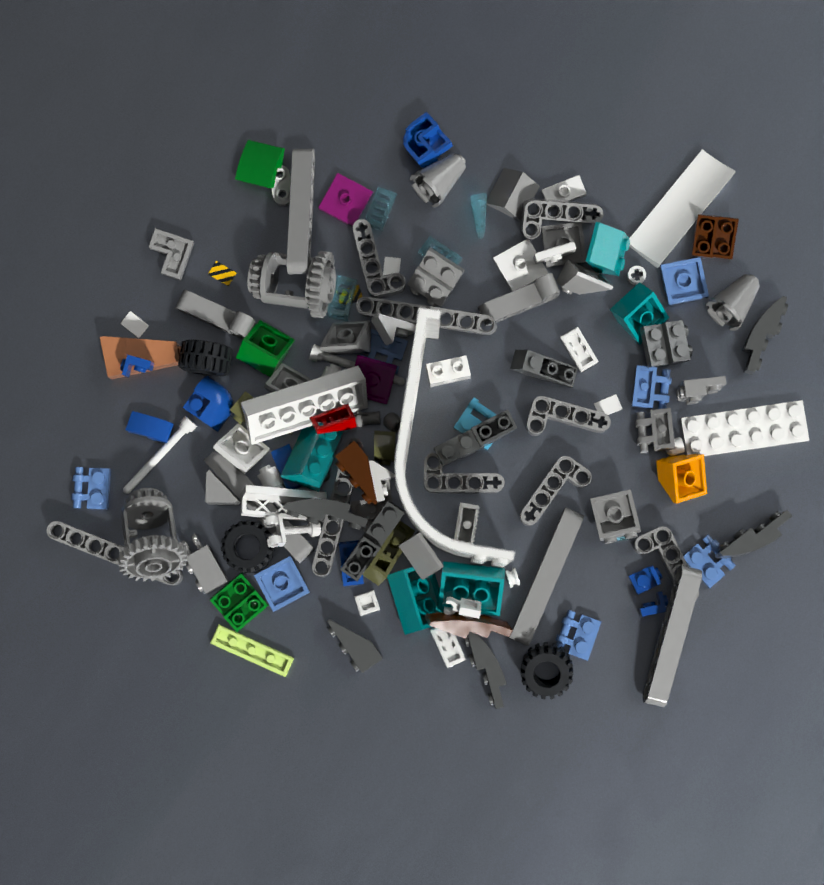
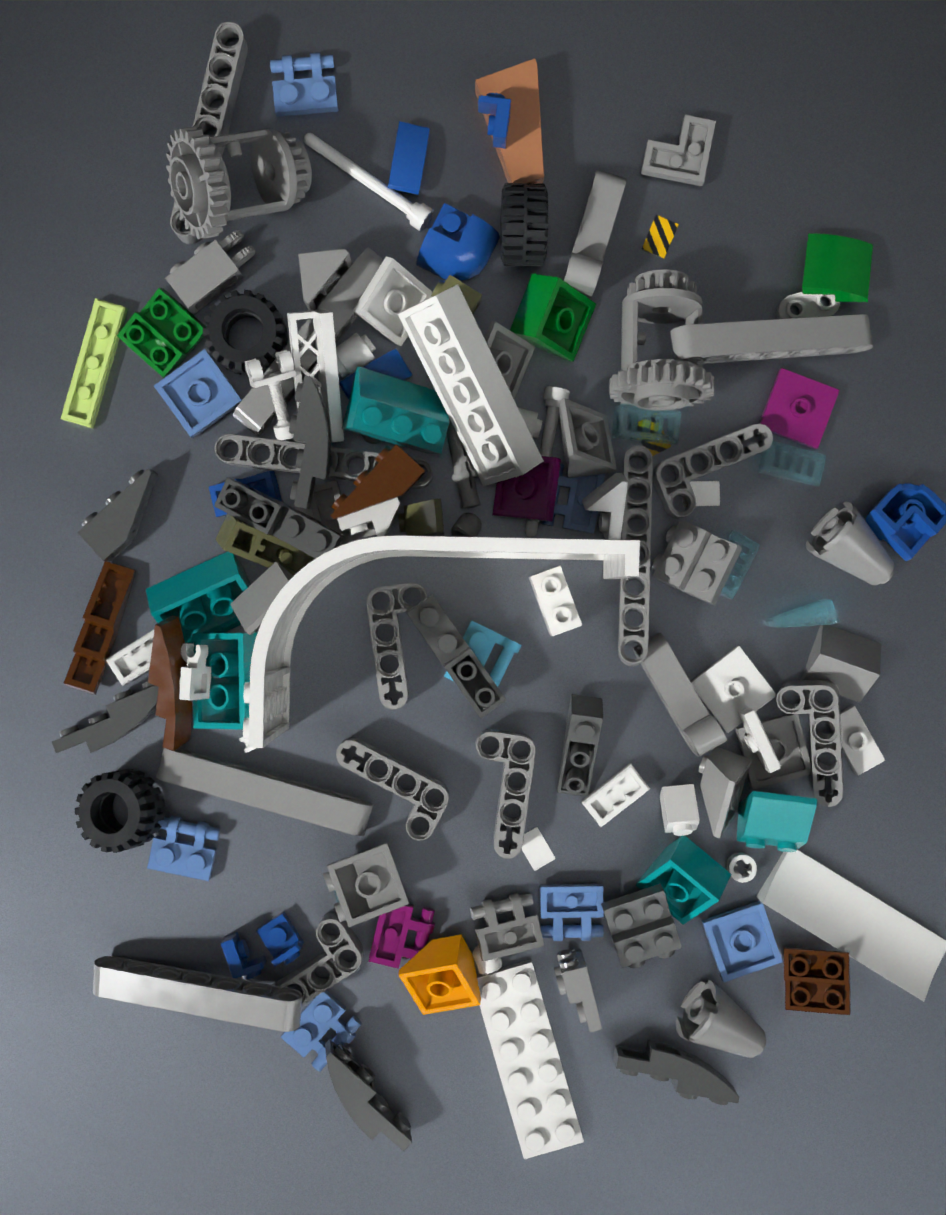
camera: 80 degrees right, 5 degrees up
white sticker [120,311,149,338] -> none
red slope [309,404,357,434] -> none
white tile [354,590,380,616] -> none
white brick [454,503,480,545] -> none
none -> reddish brown slope [64,561,136,695]
none -> magenta plate [368,904,435,969]
none -> white brick [660,784,700,836]

